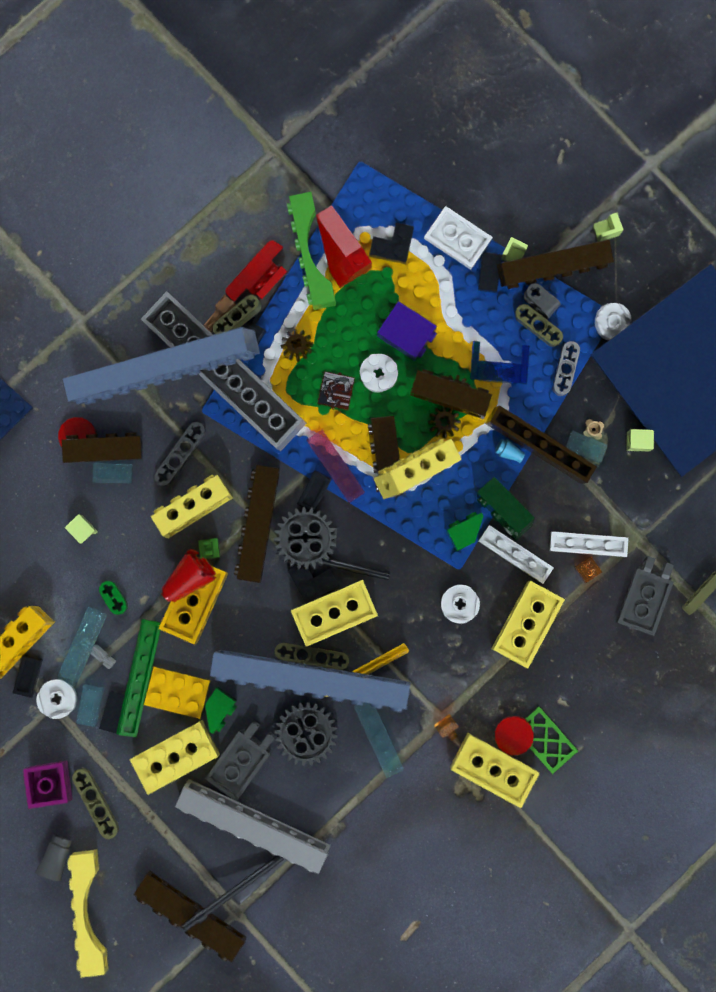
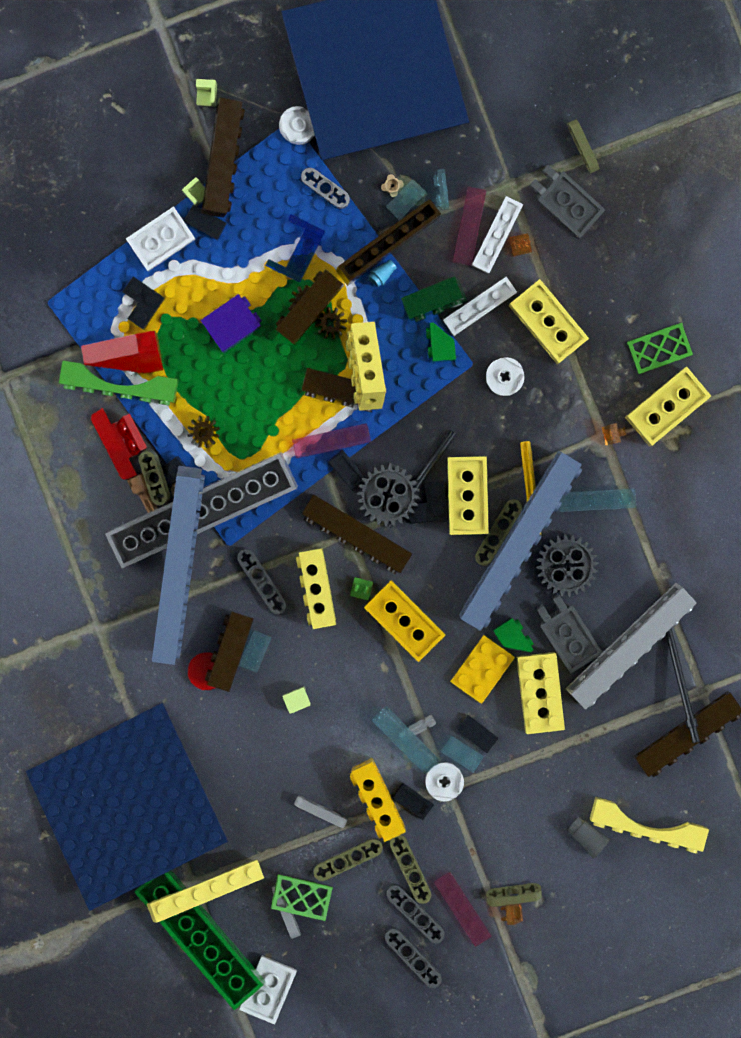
camera: 70 degrees left, 5 degrees up
magenta brick [23,760,73,809] -> none
olive beam [72,768,119,839] -> none
green beam [99,581,128,615] -> none
green tile [116,619,161,737] -> none
red cone [162,549,217,602] -> none
piece [317,371,355,410] -> none
white plate [360,354,398,393] -> none
red tile [495,716,534,755] -> none
olive beam [515,304,563,347] -> none
dark grey piece [523,283,561,319] -> none
yellowish green panel [626,429,654,451] -> none
none -> clear light blue plate [433,169,449,211]
none -> clear pink tile [453,187,487,266]

